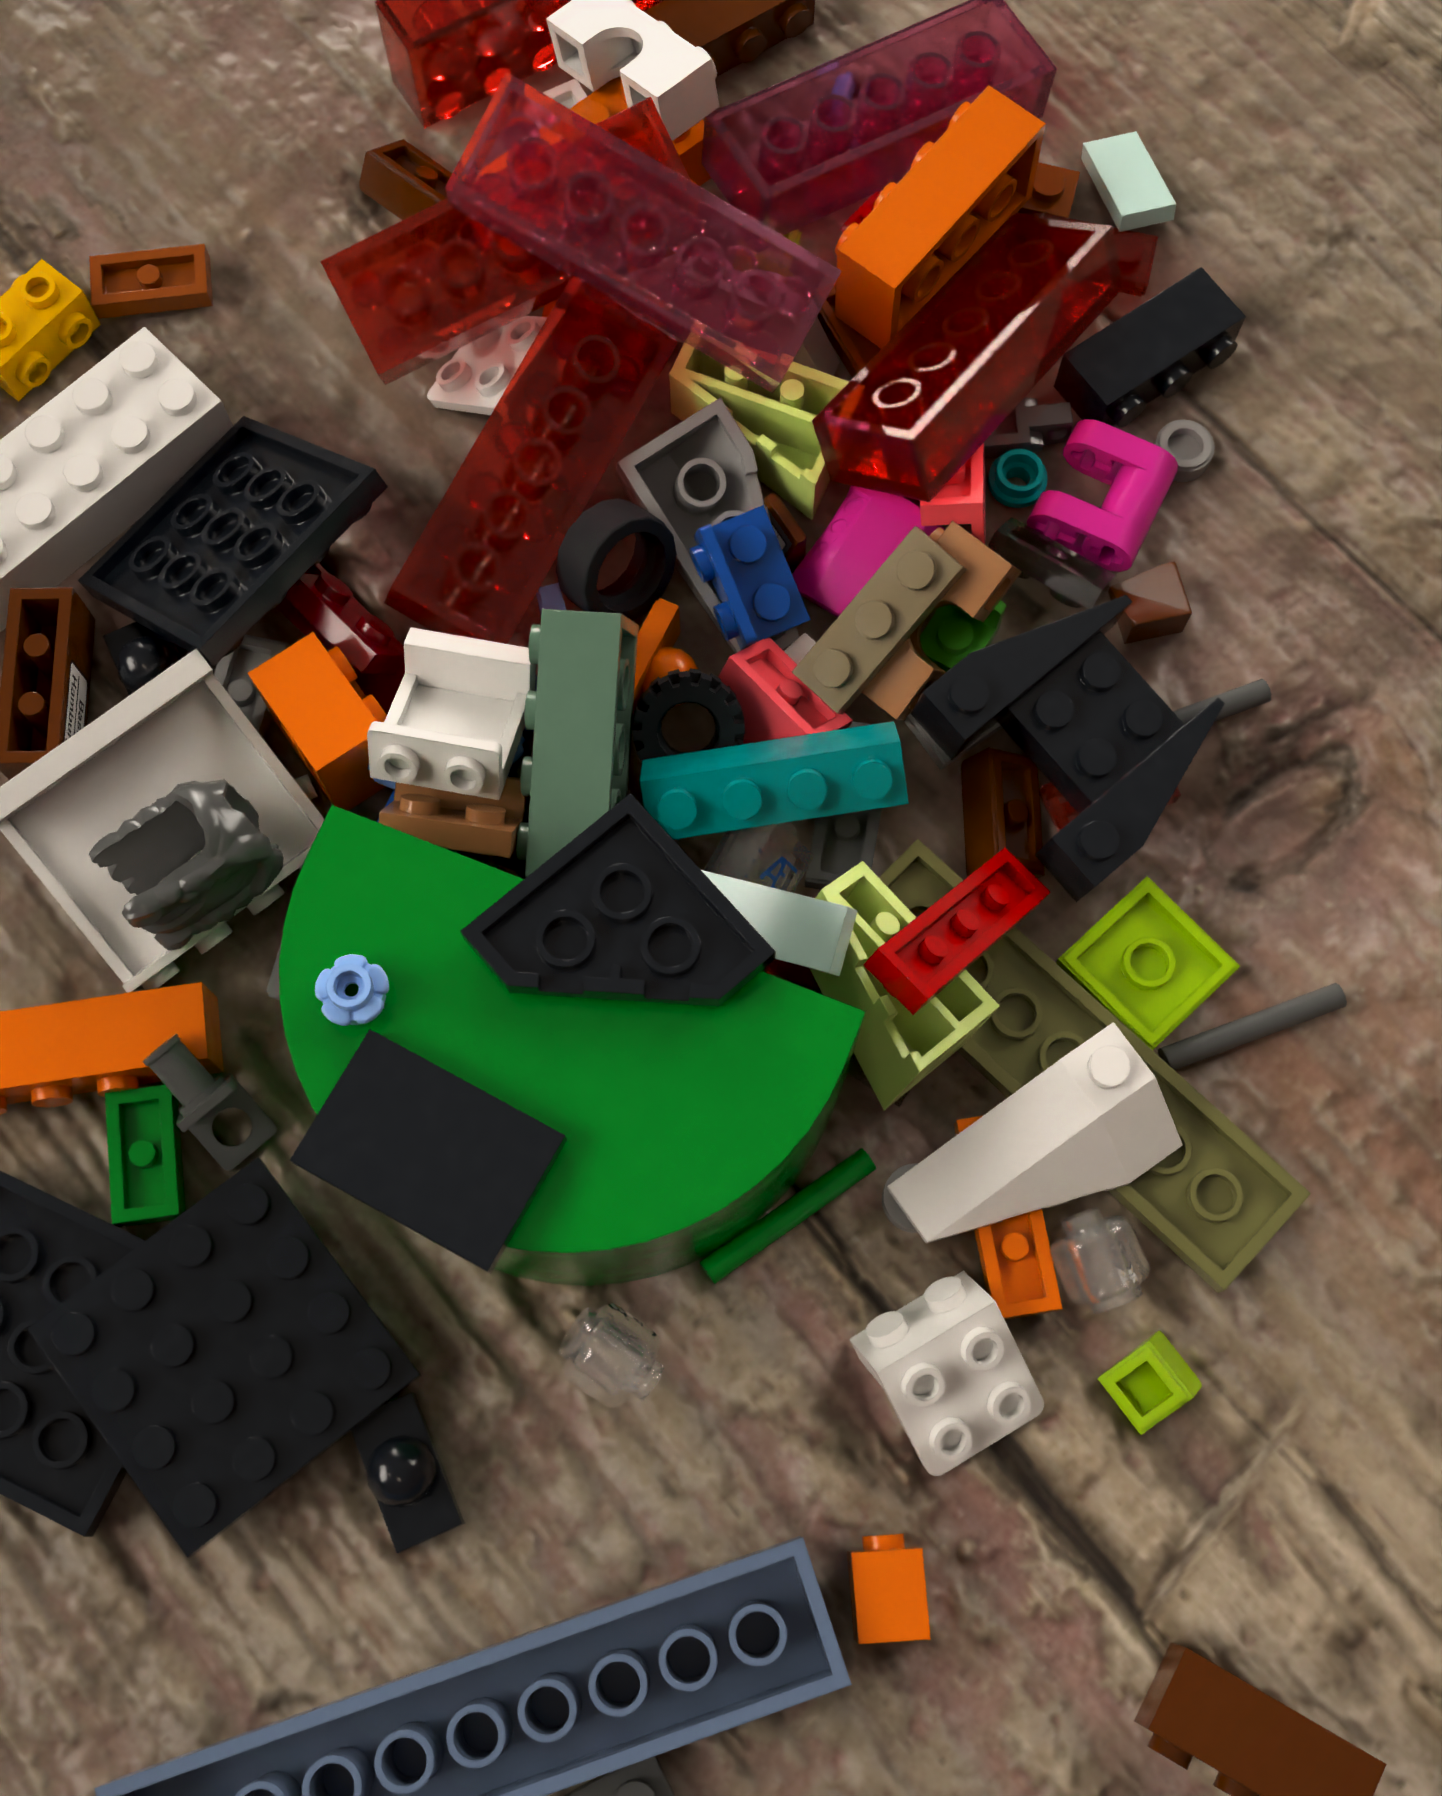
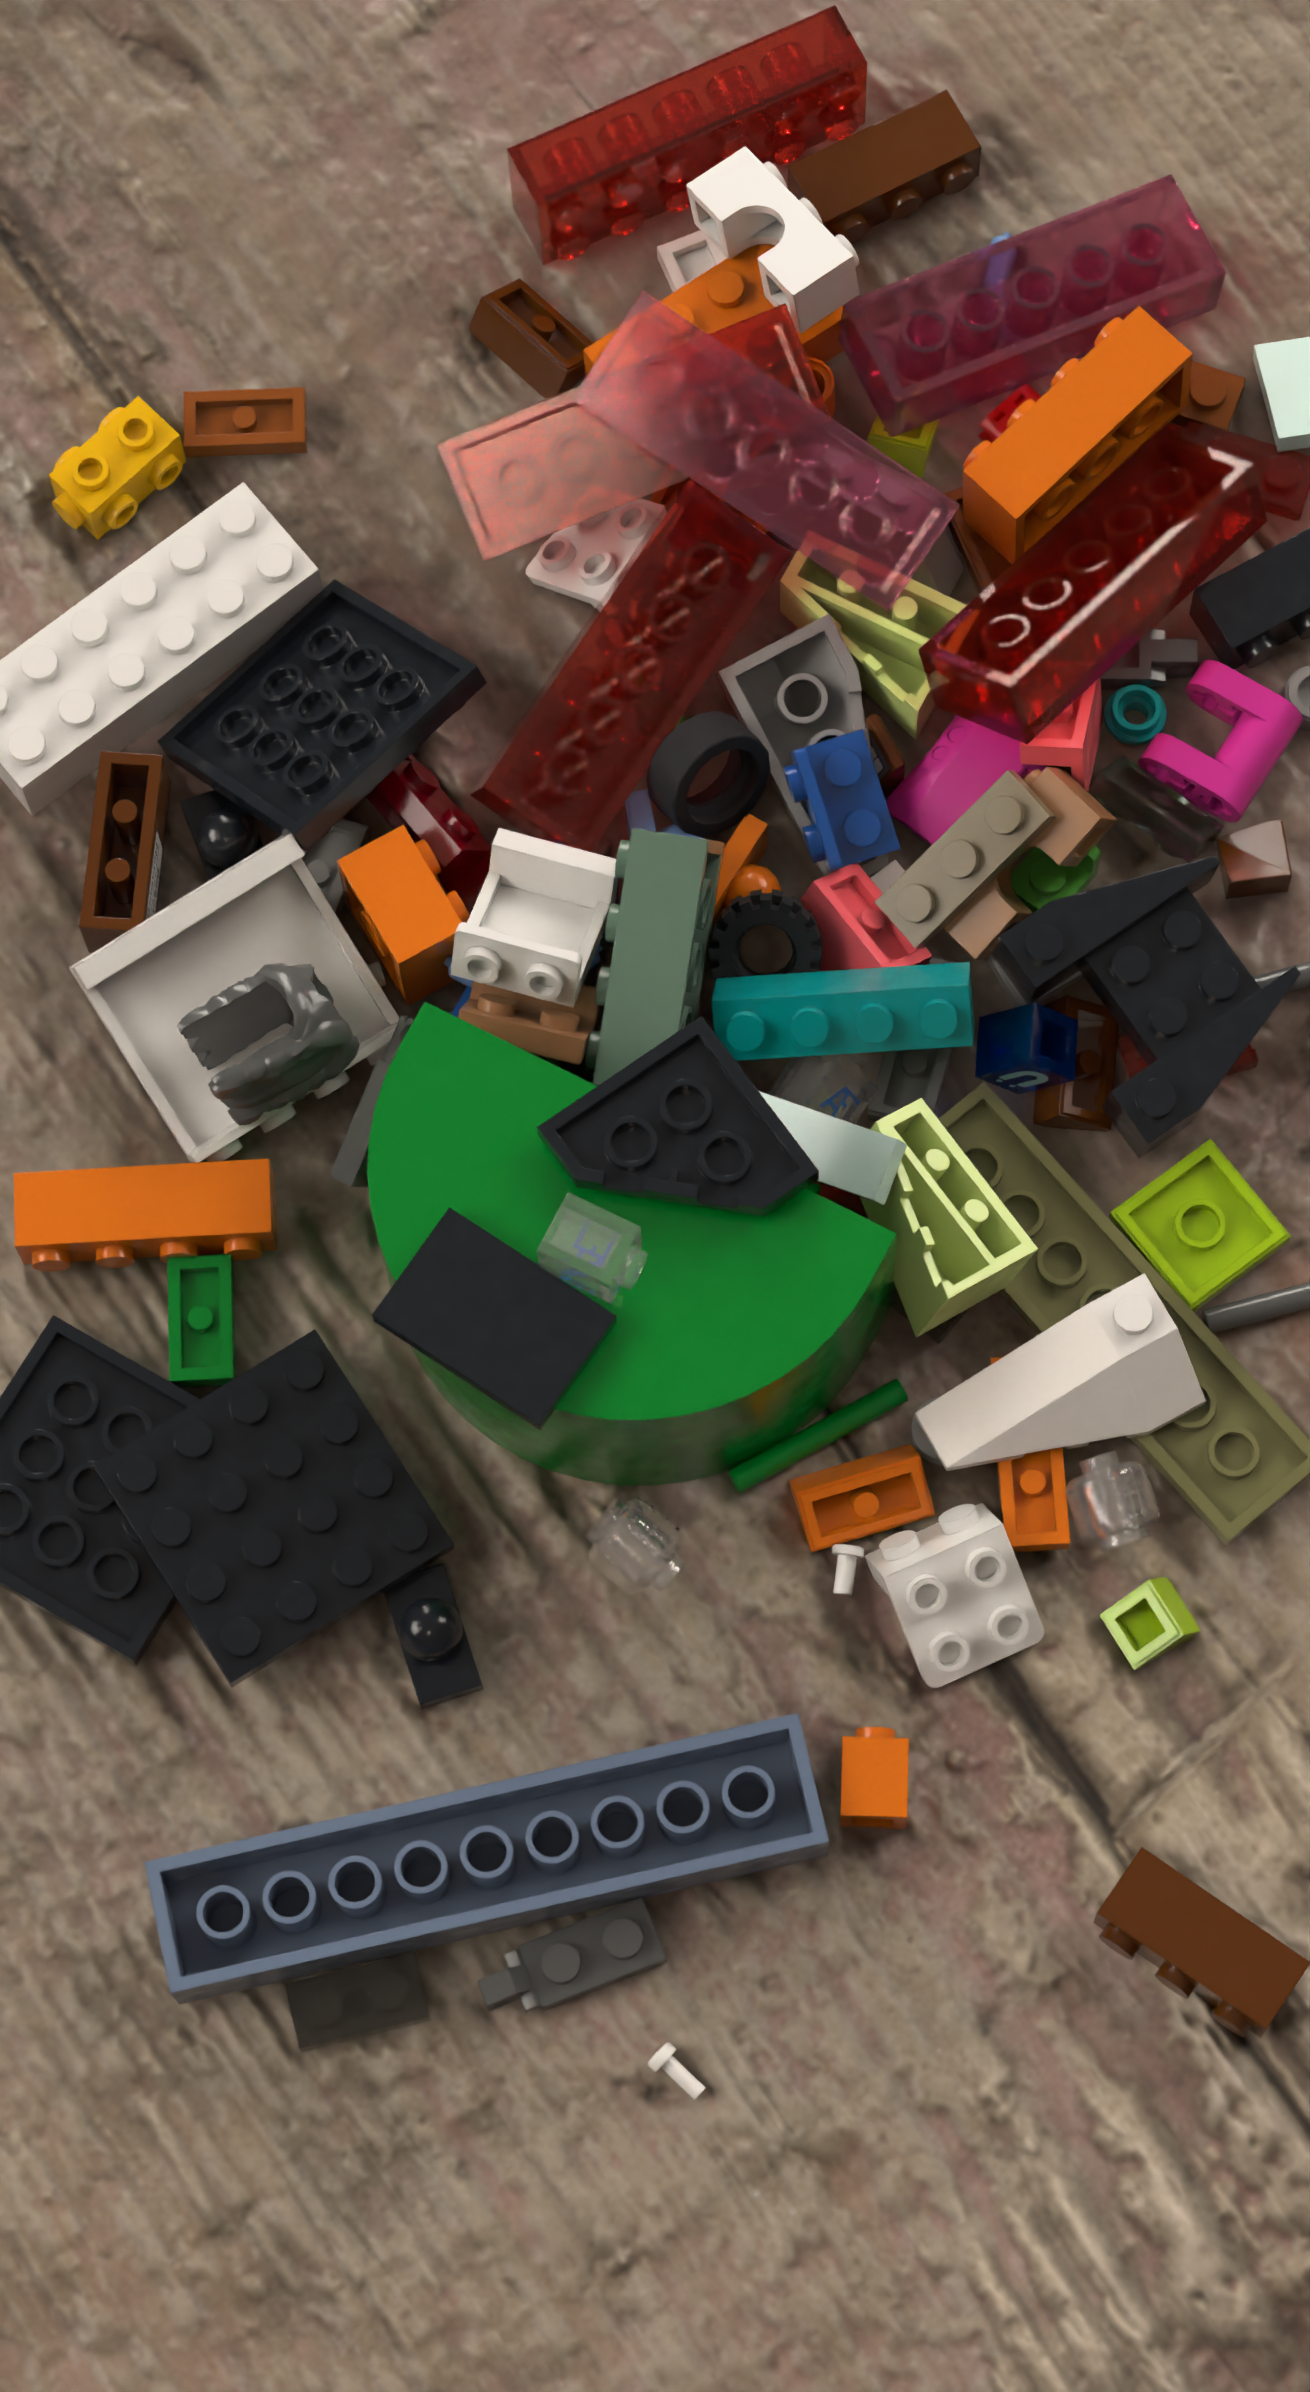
camera: 10 degrees right, 0 degrees up
dark grey bracket [142,1033,277,1171] -> none
light blue plate [315,954,389,1026] -> none
red plate [864,847,1051,1015] -> none
none -> clear brick [537,1192,647,1304]
none -> orange slope [789,1444,936,1552]
none -> white piece [832,1544,864,1596]
none -> clear blue brick [975,1003,1078,1094]

